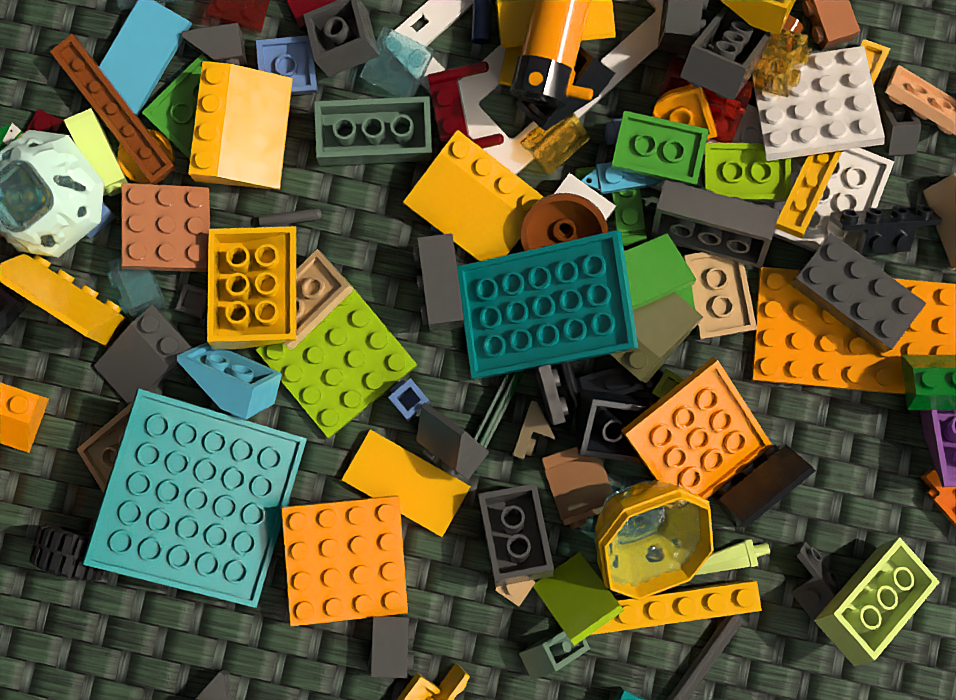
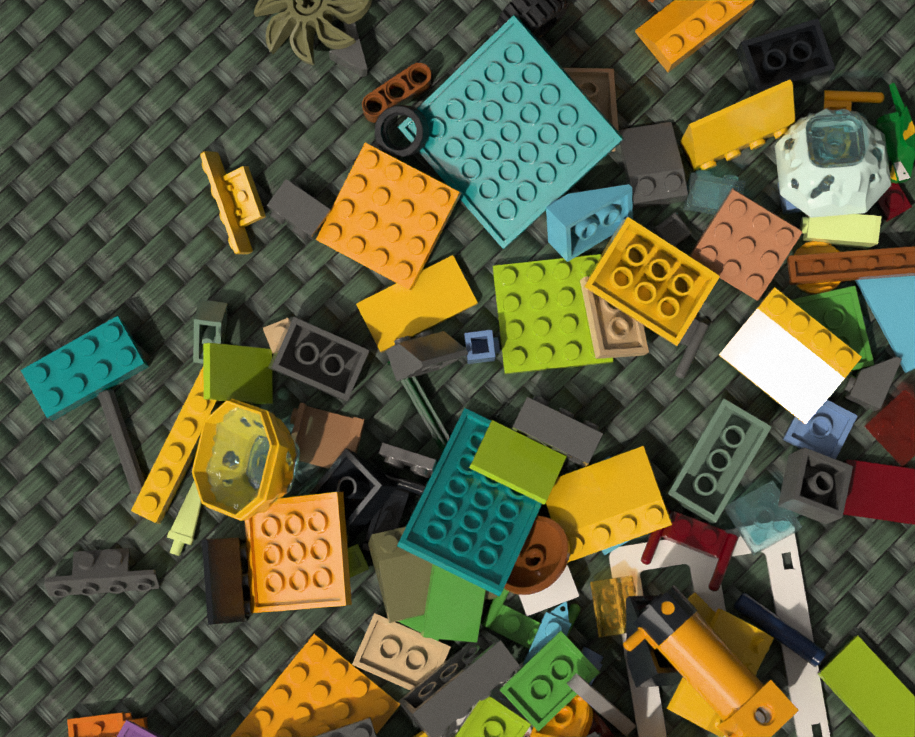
camera: 125 degrees right, 0 degrees up
dark tan slope [512,400,555,460] -> none
yellowish green brick [814,537,940,666] -> none
none -> dark orange beam [362,63,431,123]
none -> black tyre [374,105,429,157]
none -> lime tile [469,420,566,505]
none -> light grey beam [567,673,636,736]

